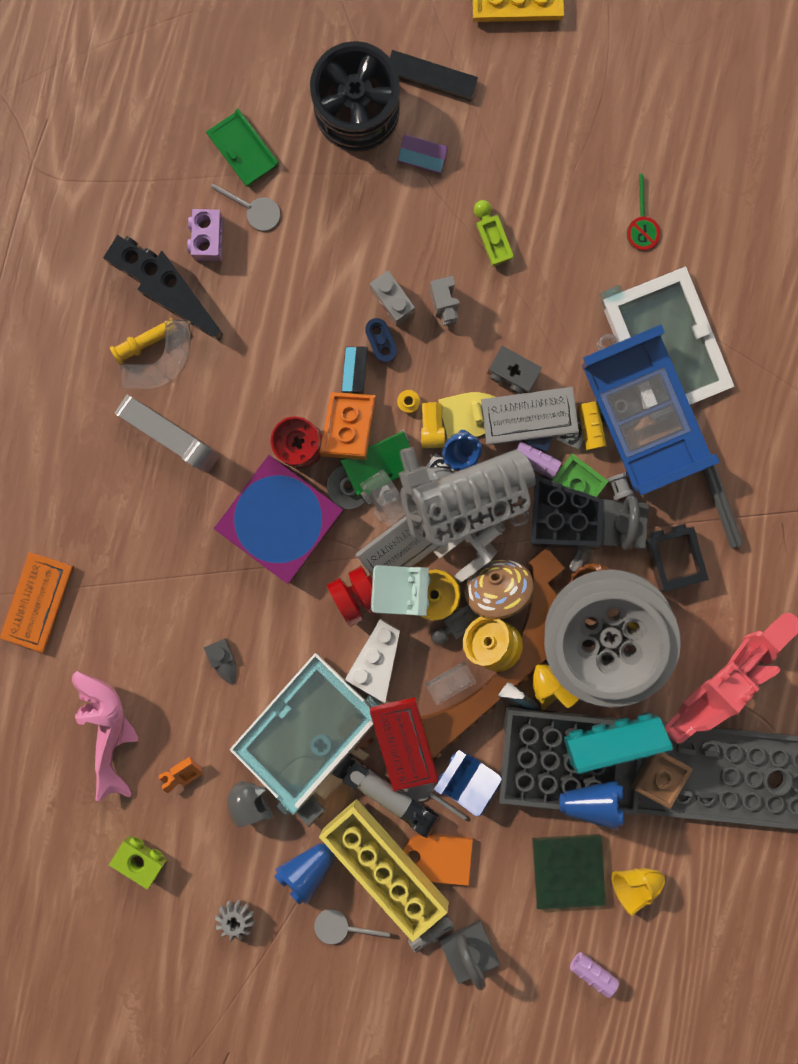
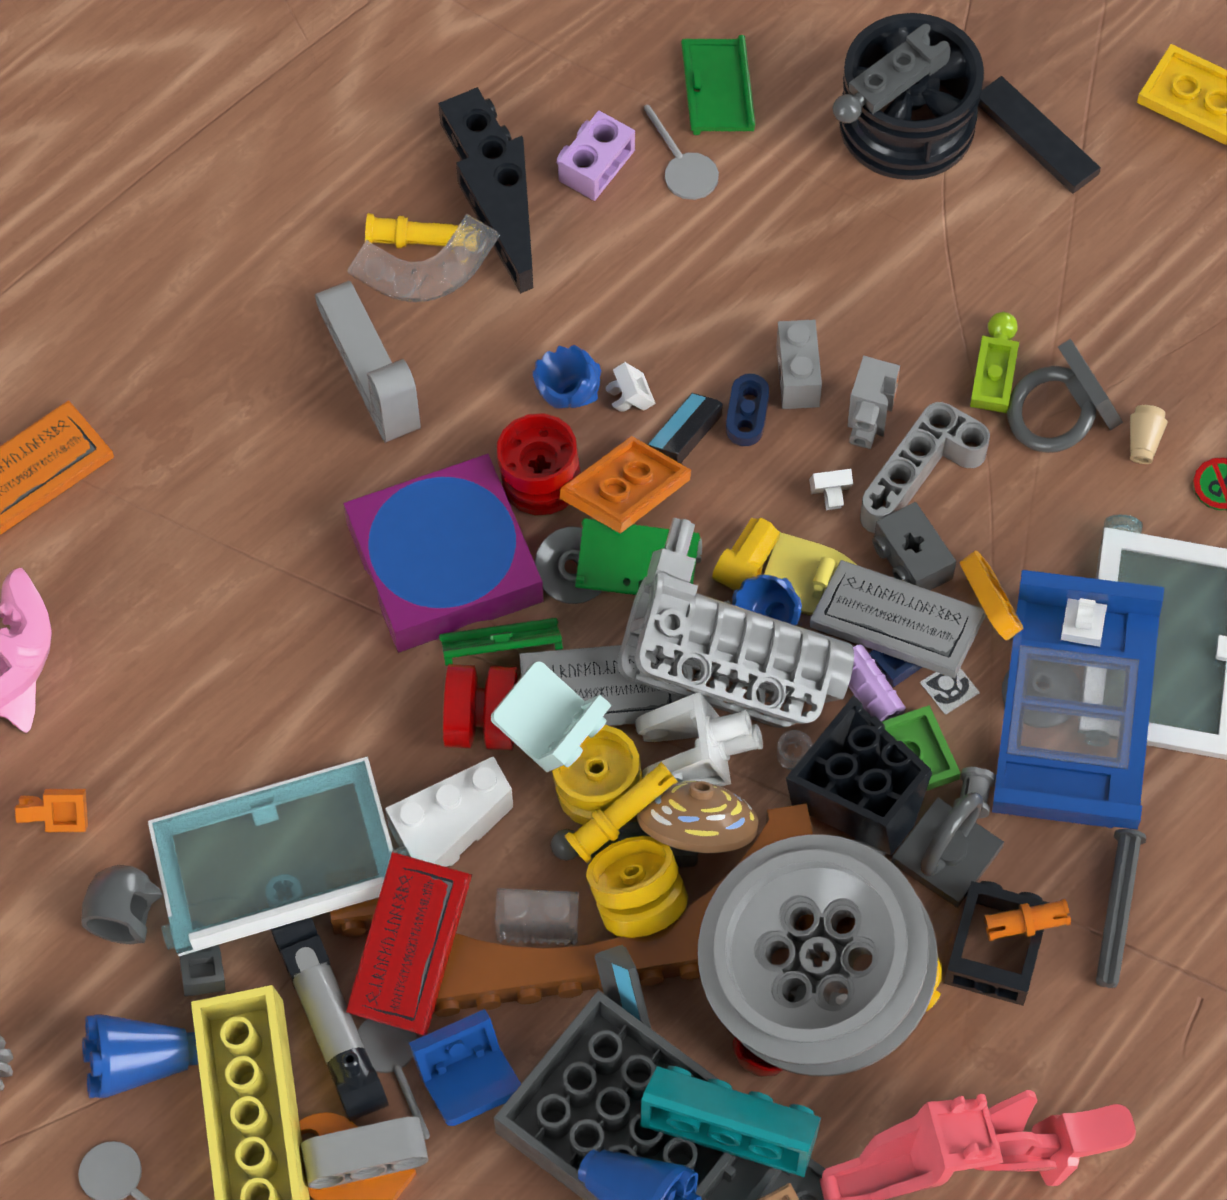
camera: 30 degrees right, 25 degrees down
dark grey plate [204,638,237,685] -> none
clear brick [360,469,405,527] -> none
yellow plate [397,390,420,413] -> none
slope [398,134,448,174] -> none
yellow helmet [533,665,579,710] -> none
yellow axle [578,401,606,450] -> none
none -> light grey beam [300,1117,429,1189]
none -> green door [439,618,563,666]
none -> blue hair [532,345,601,408]
none -> yellow pin [564,762,678,863]
none -> white tile [606,362,656,412]
none -> white tile [809,469,853,510]
none -> dark grey plate [832,24,950,123]
none -> light grey beam [860,402,990,533]
none -> light orange beam [959,550,1024,641]
none -> orange pin [984,899,1071,941]
none -> dark grey tile [1007,339,1123,453]
none -> white tile [1061,598,1107,647]
none -> tan cone [1130,405,1168,464]

